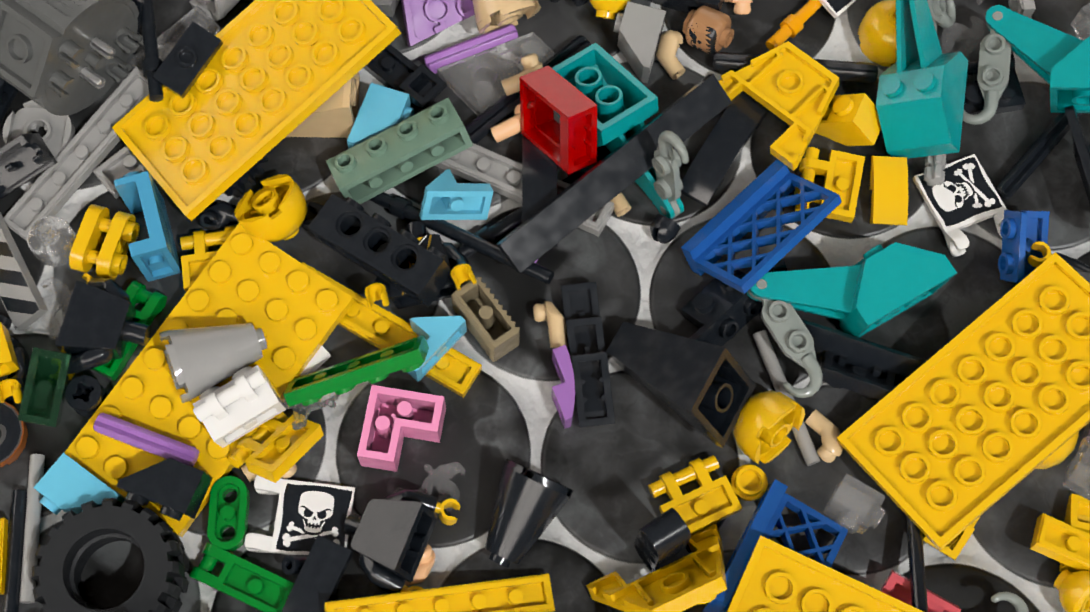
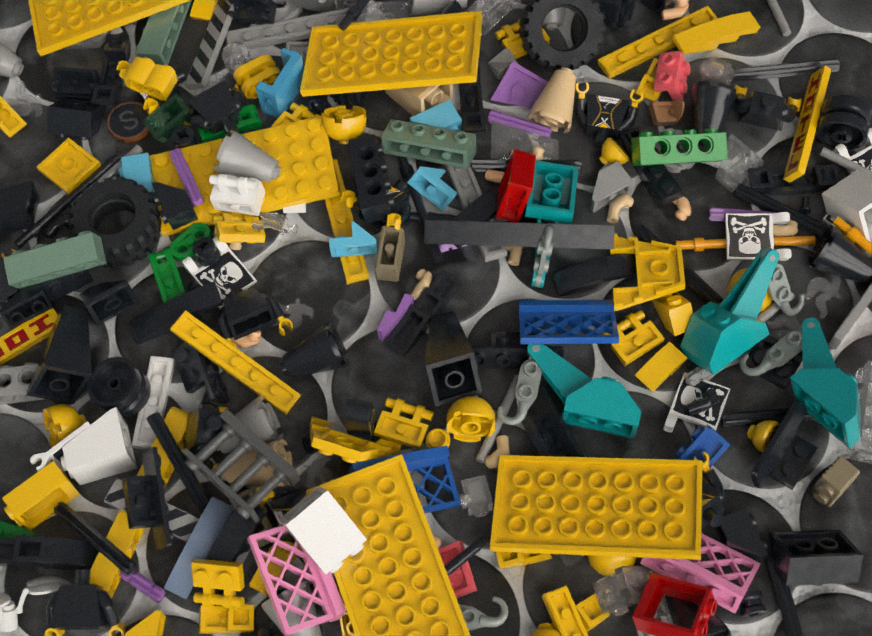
camera: 50 degrees right, 5 degrees down
black plate [152,21,223,99] -> none
green plate [283,335,429,407] -> none
bright pink brick [357,385,446,472] -> none
black hinge [650,214,681,244] -> none
medium nougat head [682,5,734,54] -> none
none -> black wheel [192,237,221,267]
none -> black arm [687,388,720,416]
none -> yellow brick [747,420,779,453]

